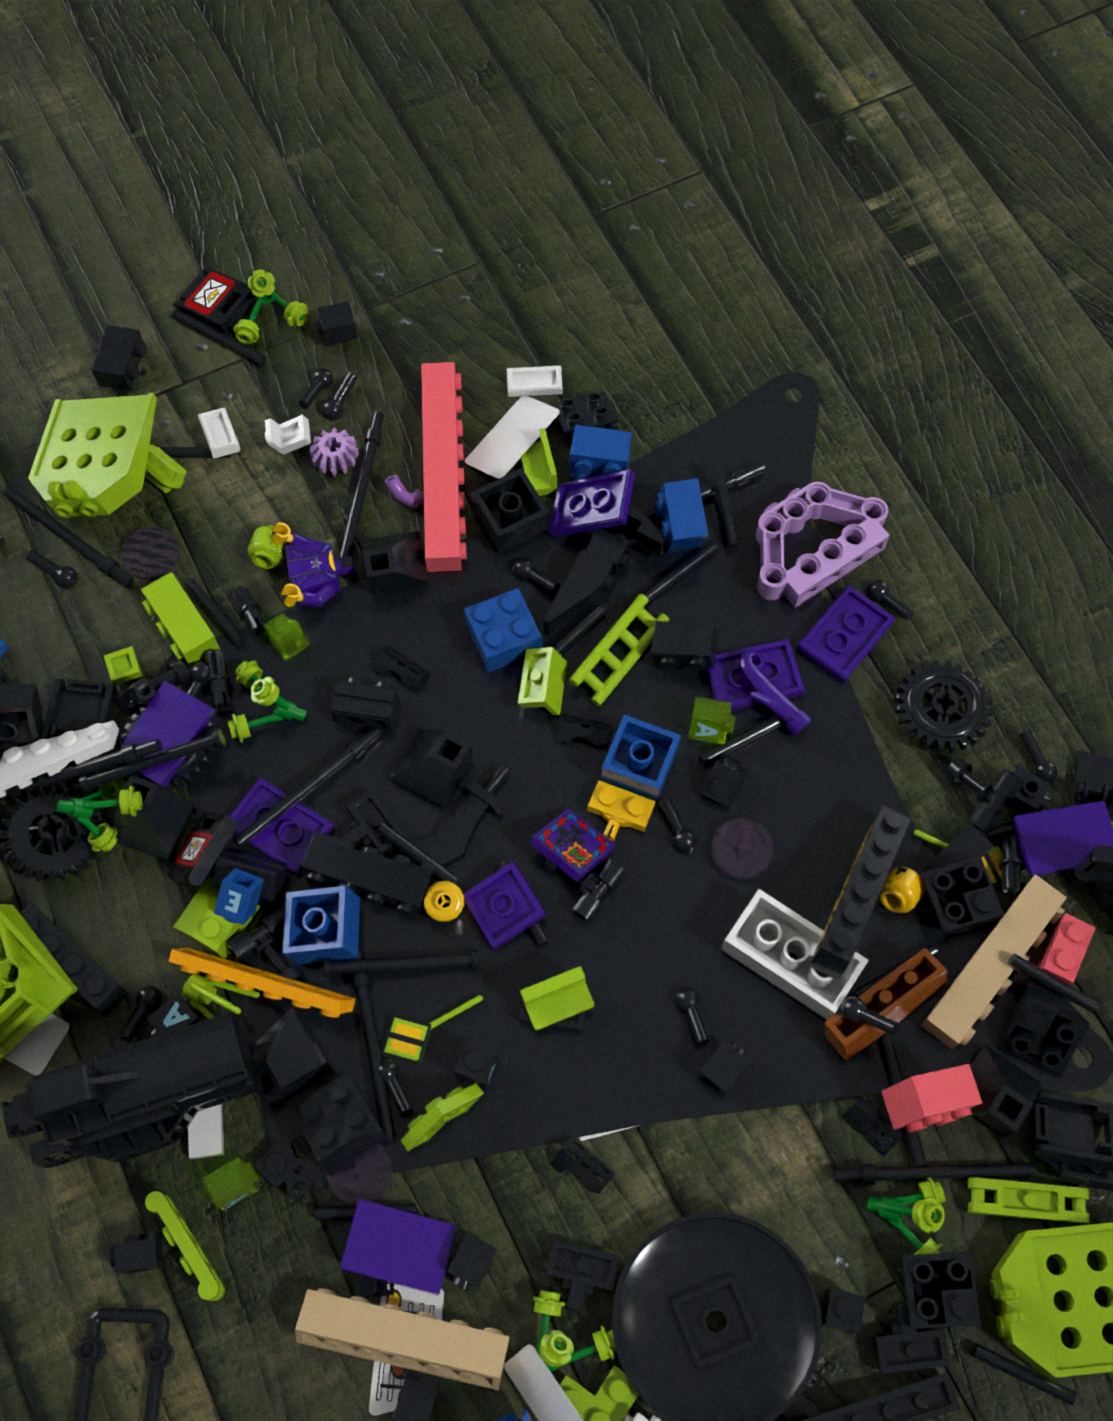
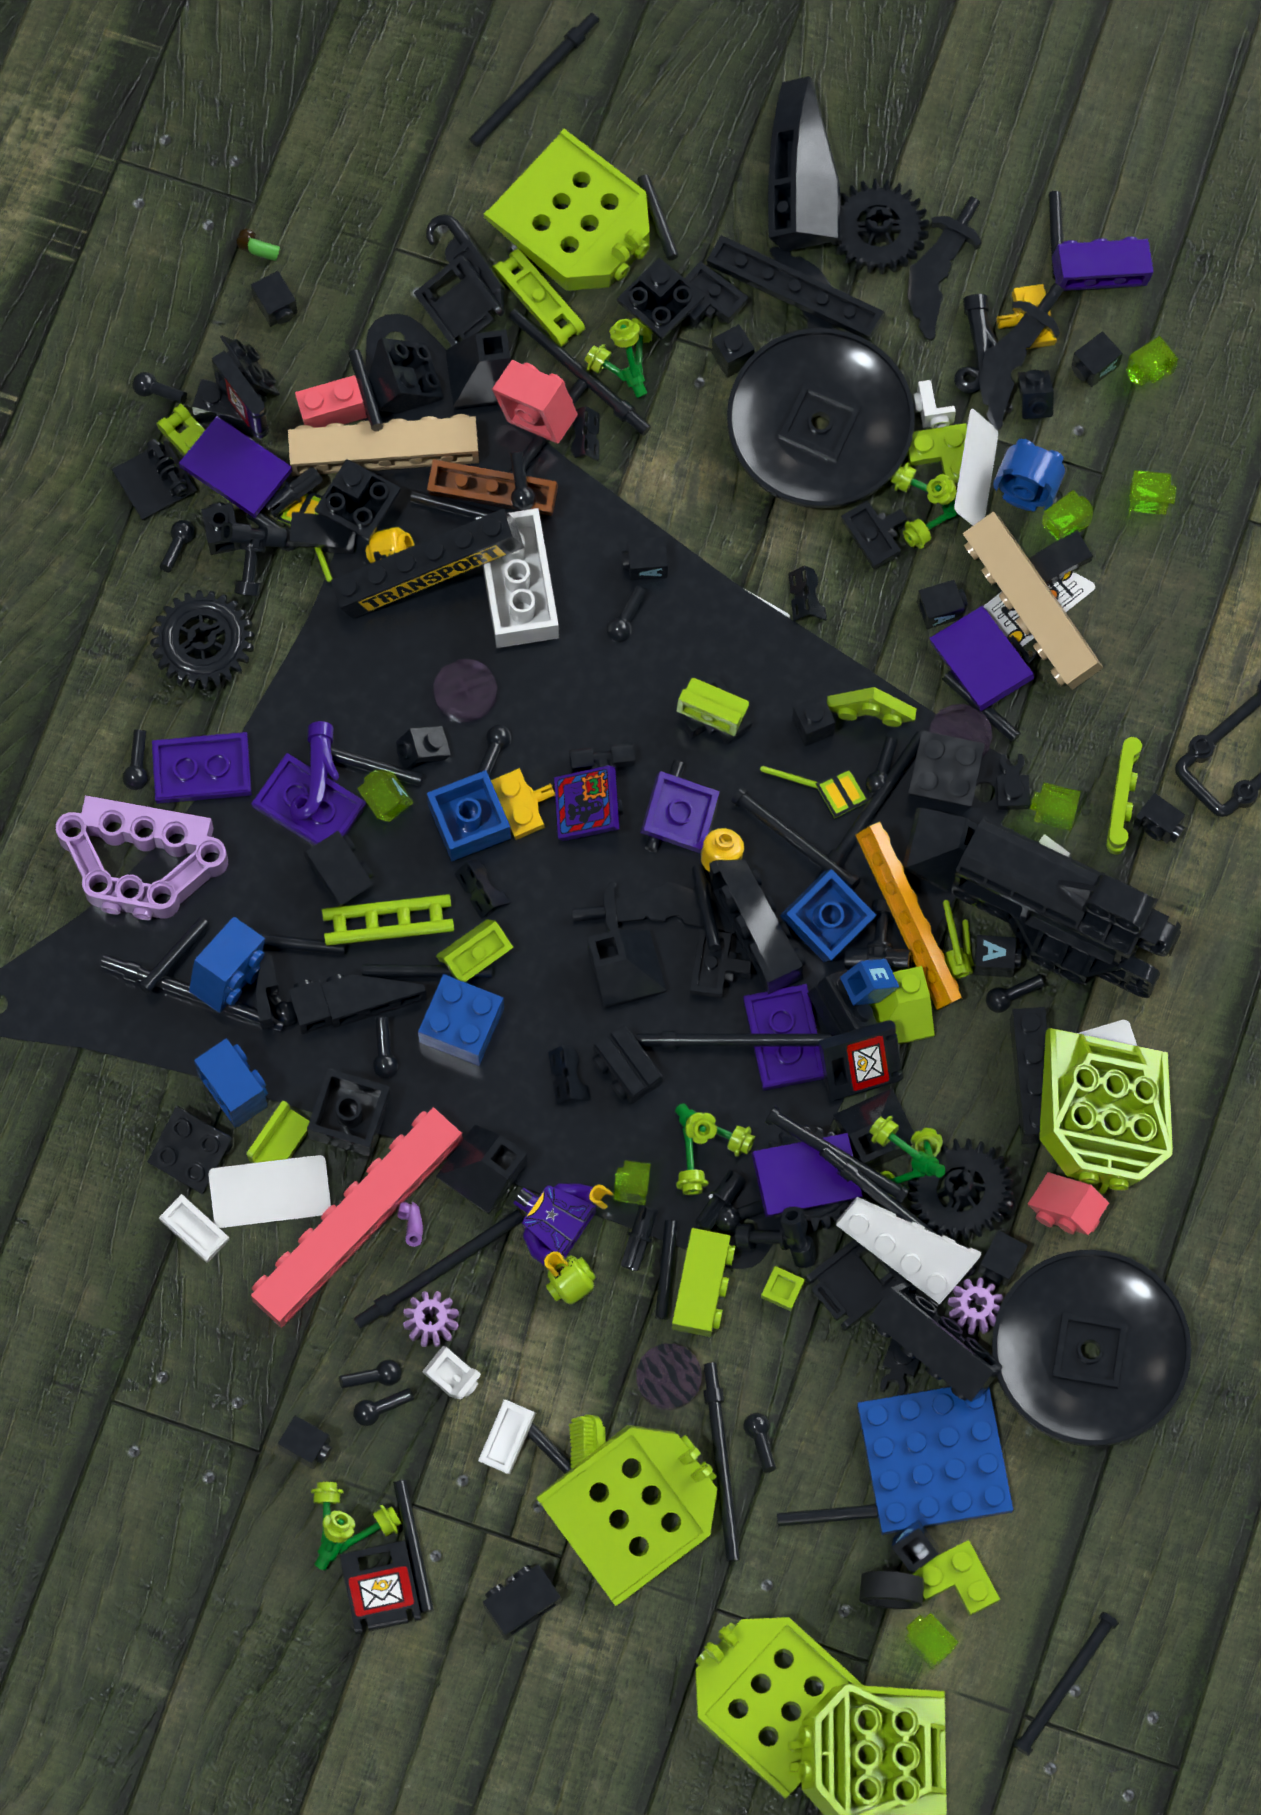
camera: 135 degrees left, 5 degrees up
dark purple tile [549,469,635,537] -> none

